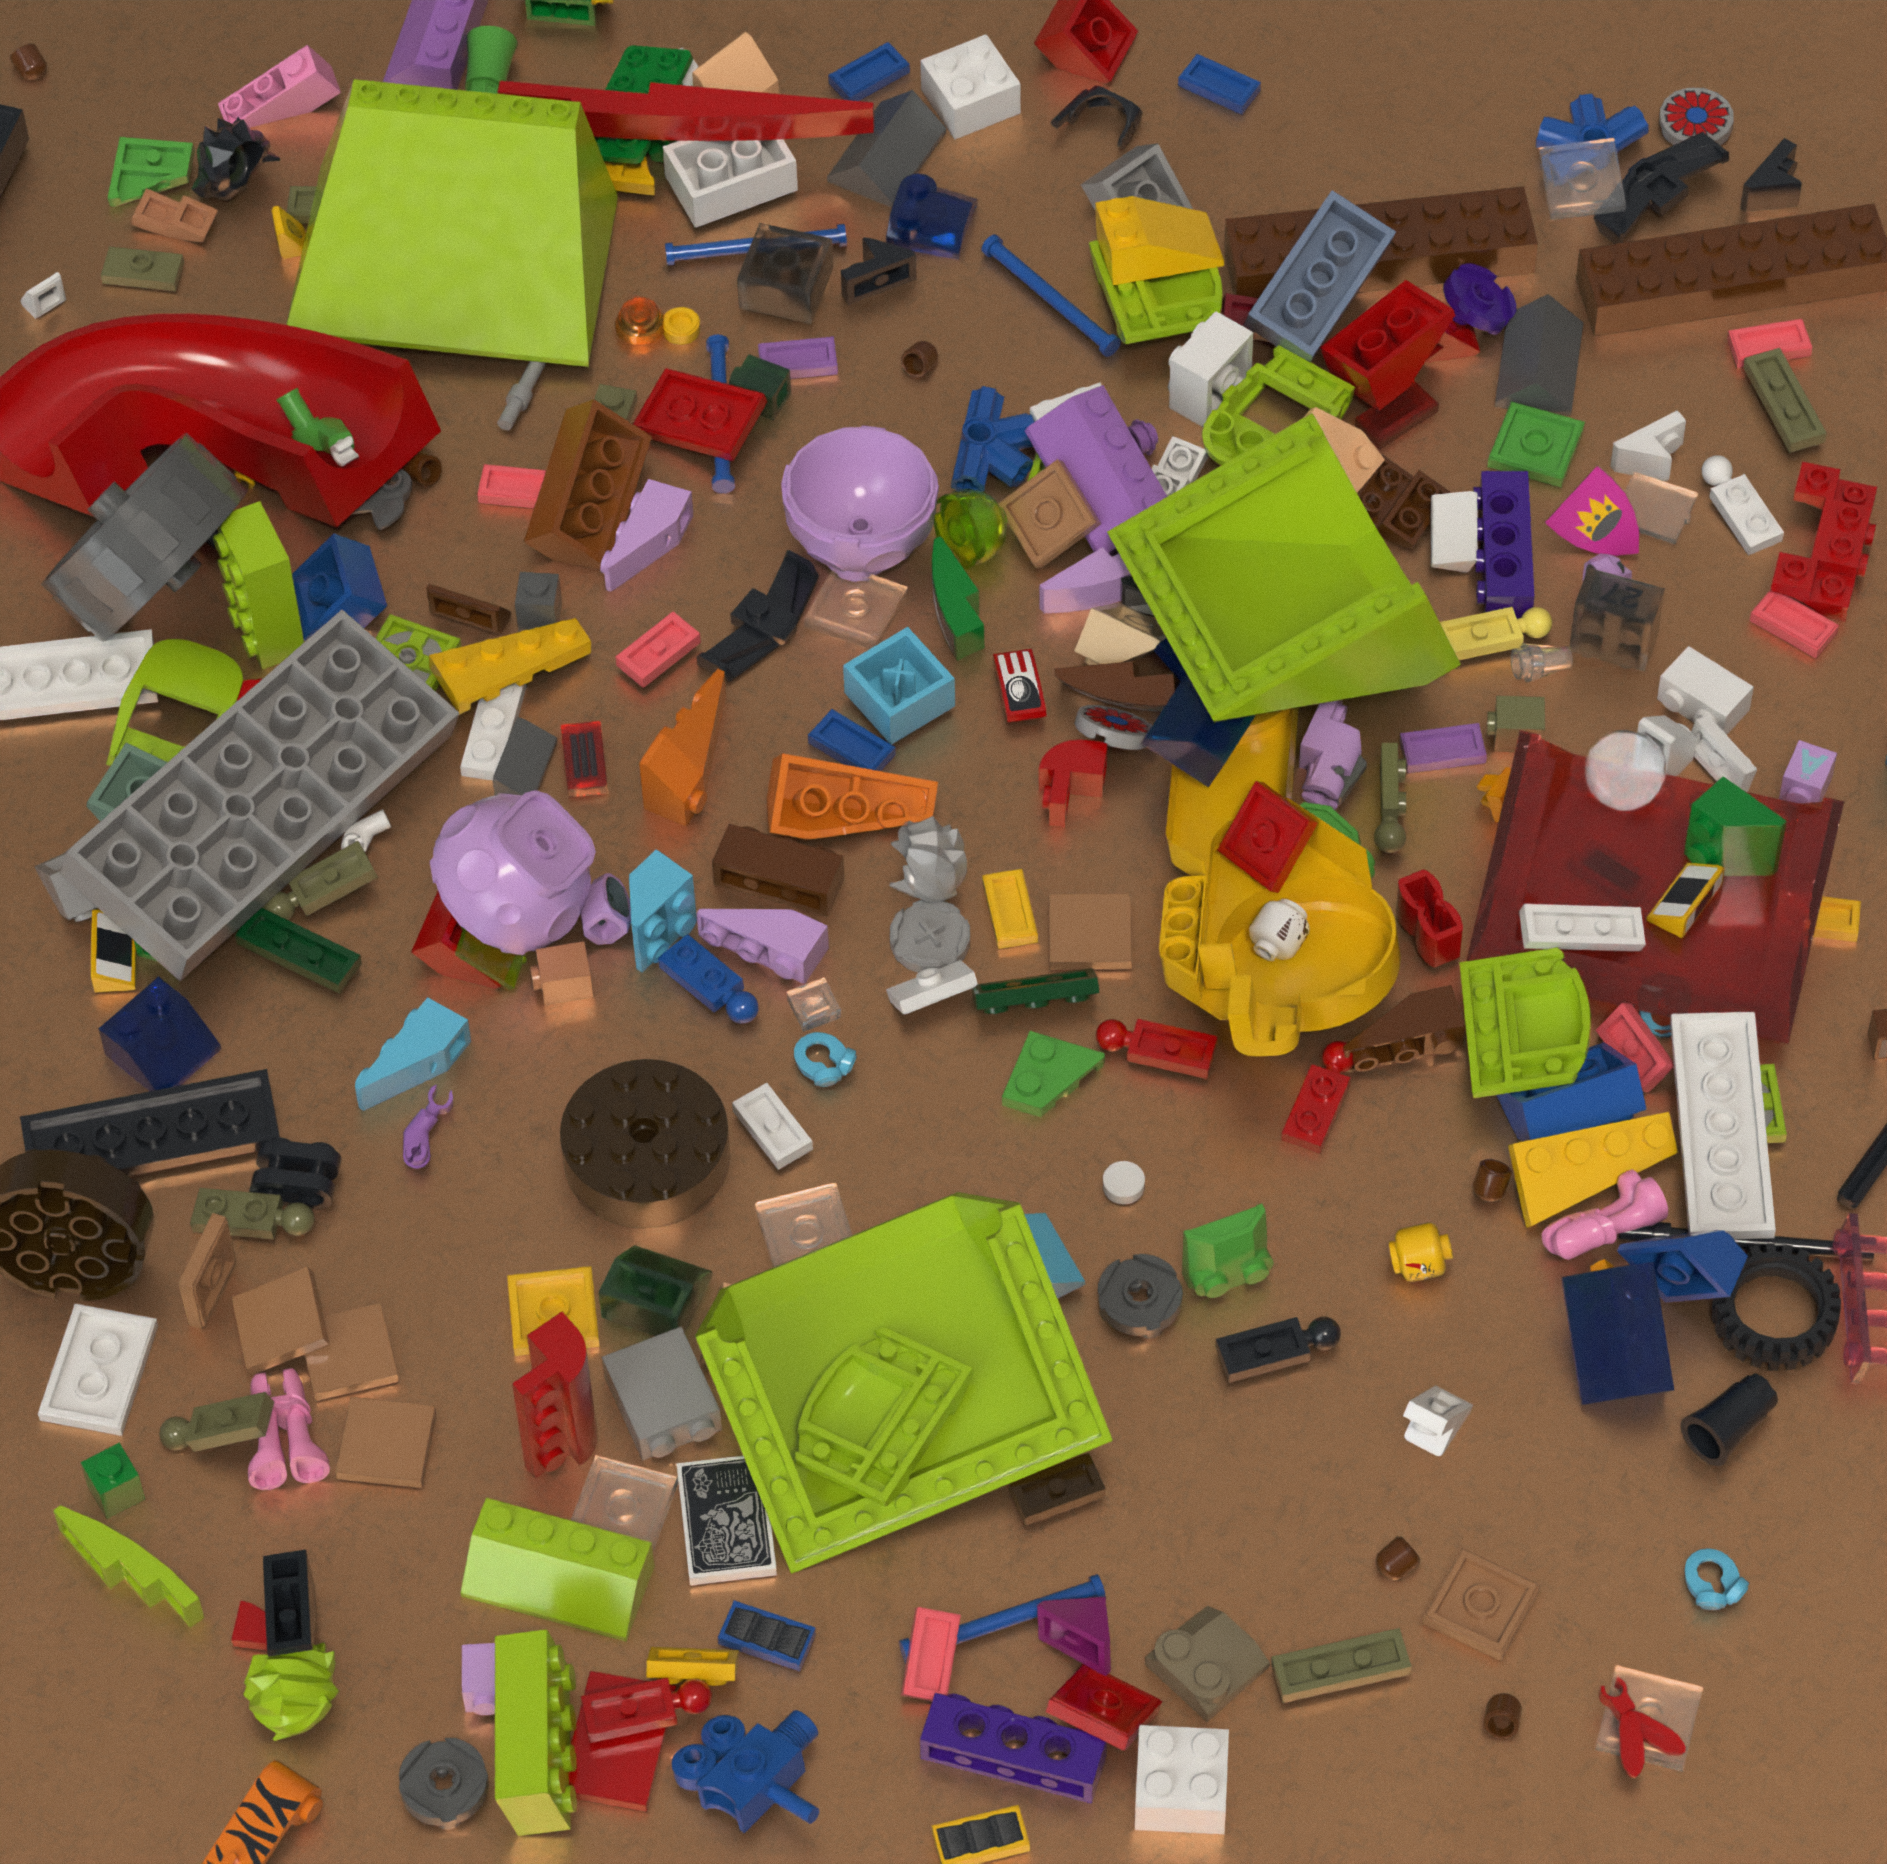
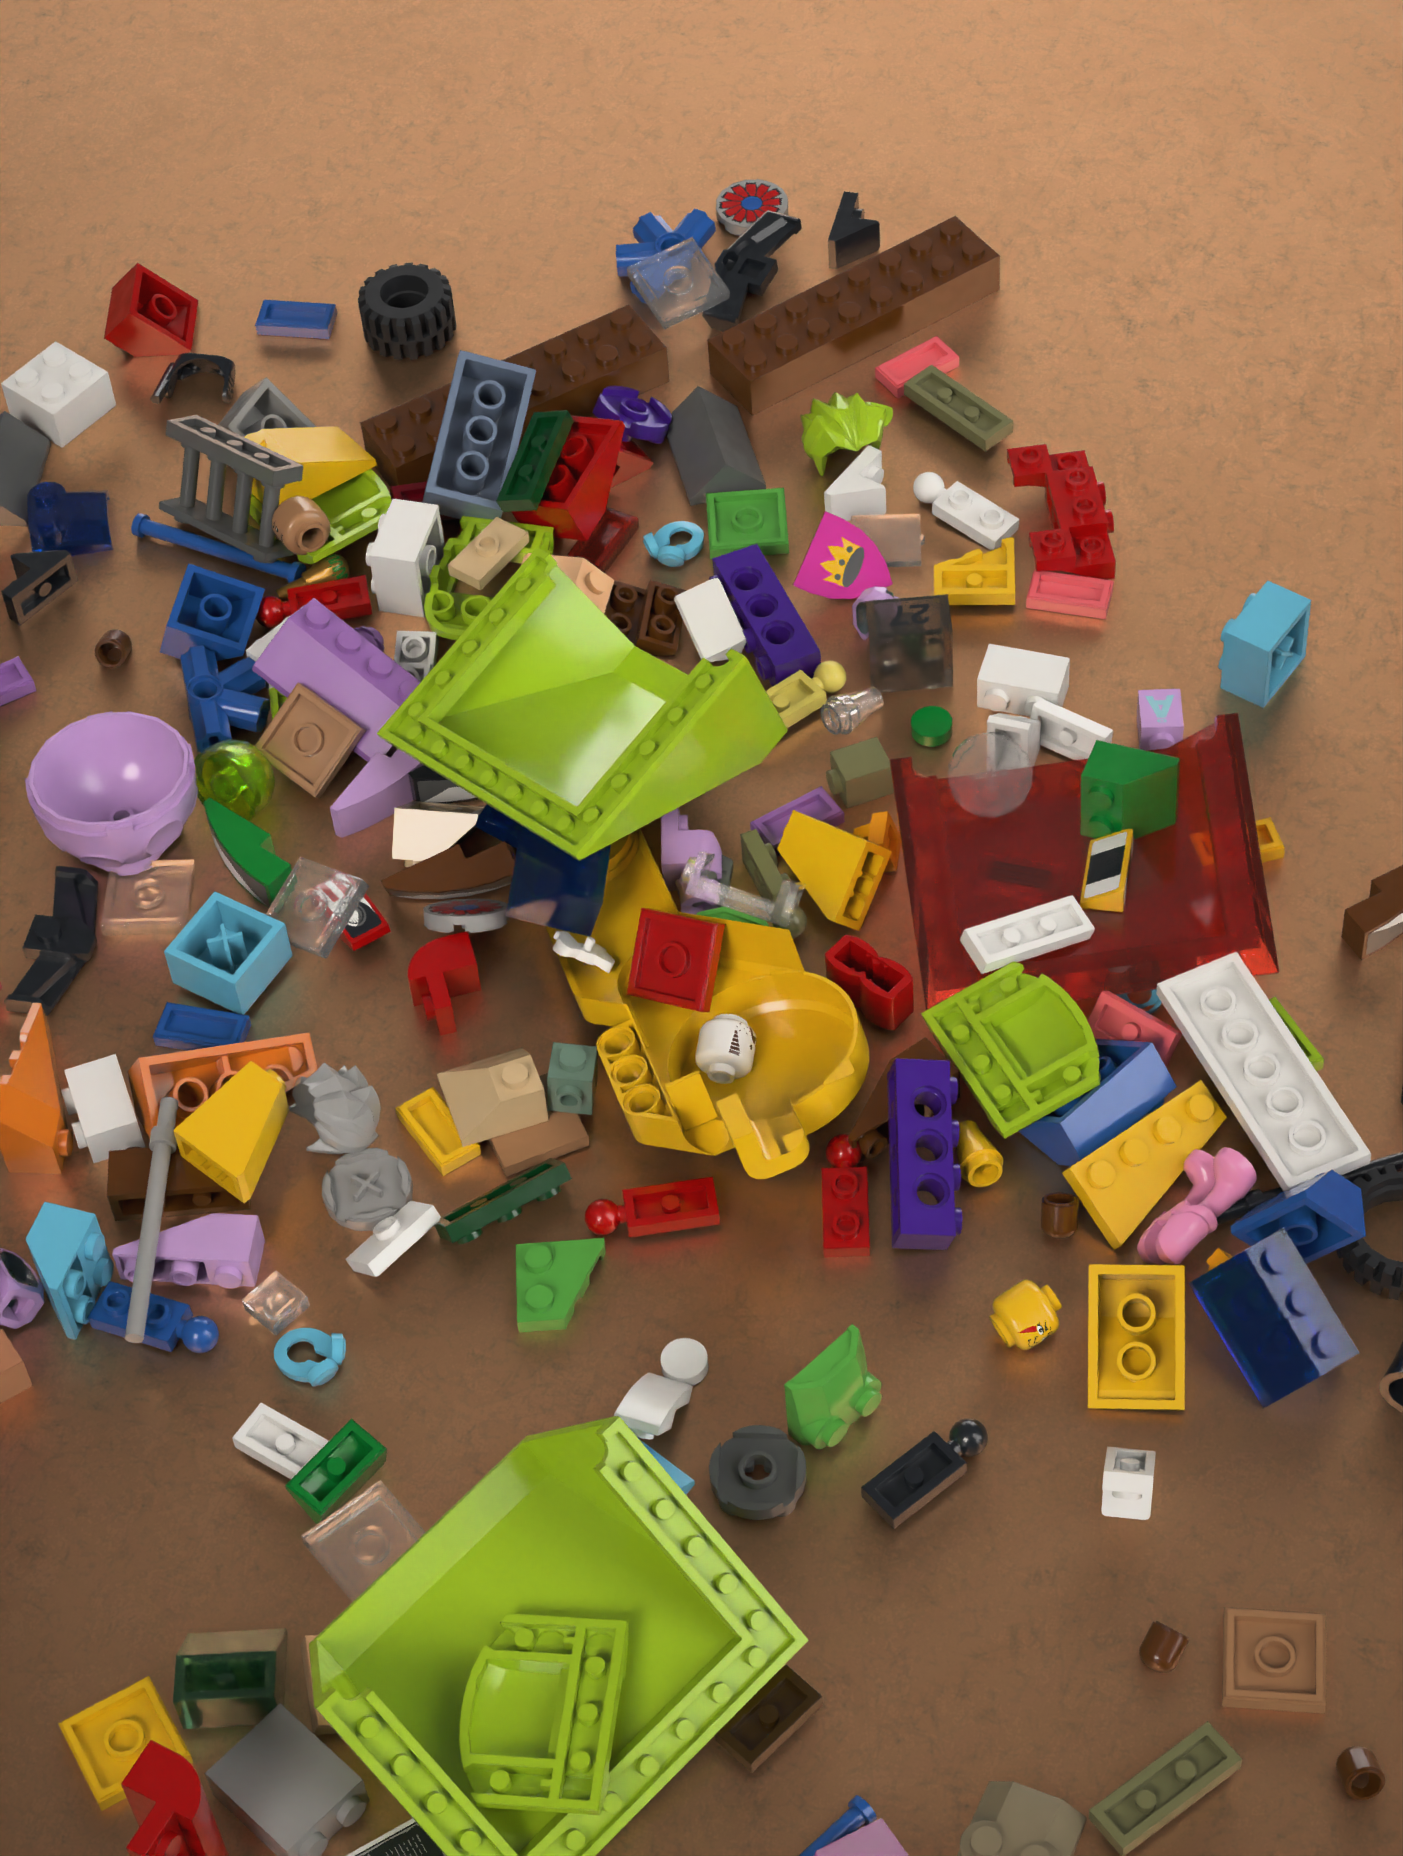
camera: 20 degrees left, 5 degrees down
dark brown brick [560,1059,730,1228] -> none
none -> white brick [61,1054,145,1163]
none -> light grey bar [125,1097,178,1343]
none -> dark grey fence [159,415,303,563]
none -> blue slope [160,563,265,661]
none -> yellow slope [173,1061,290,1204]
none -> red plate [256,575,373,628]
none -> clear tile [266,857,369,959]
none -> medium nougat head [272,496,331,555]
none -> pearl gold piece [275,553,350,601]
none -> green slope [285,1419,387,1528]
none -> black tyre [358,263,456,360]
none -> tan slope [437,1048,549,1147]
none -> tan plate [448,517,529,590]
none -> dark green plate [496,410,574,512]
none -> sand green brick [547,1042,598,1115]
none -> white piece [553,931,615,973]
none -> white slope [614,1372,693,1439]
none -> medium azure piece [643,521,704,567]
none -> clear panel [681,851,806,927]
none -> yellow slope [777,810,892,931]
none -> lime hair [800,392,893,476]
none -> dark purple brick [887,1058,962,1250]
none -> green tile [911,706,952,747]
none -> yellow wing [934,537,1015,606]
none -> yellow cone [956,1120,1003,1187]
none -> yellow slope [1088,1264,1185,1410]

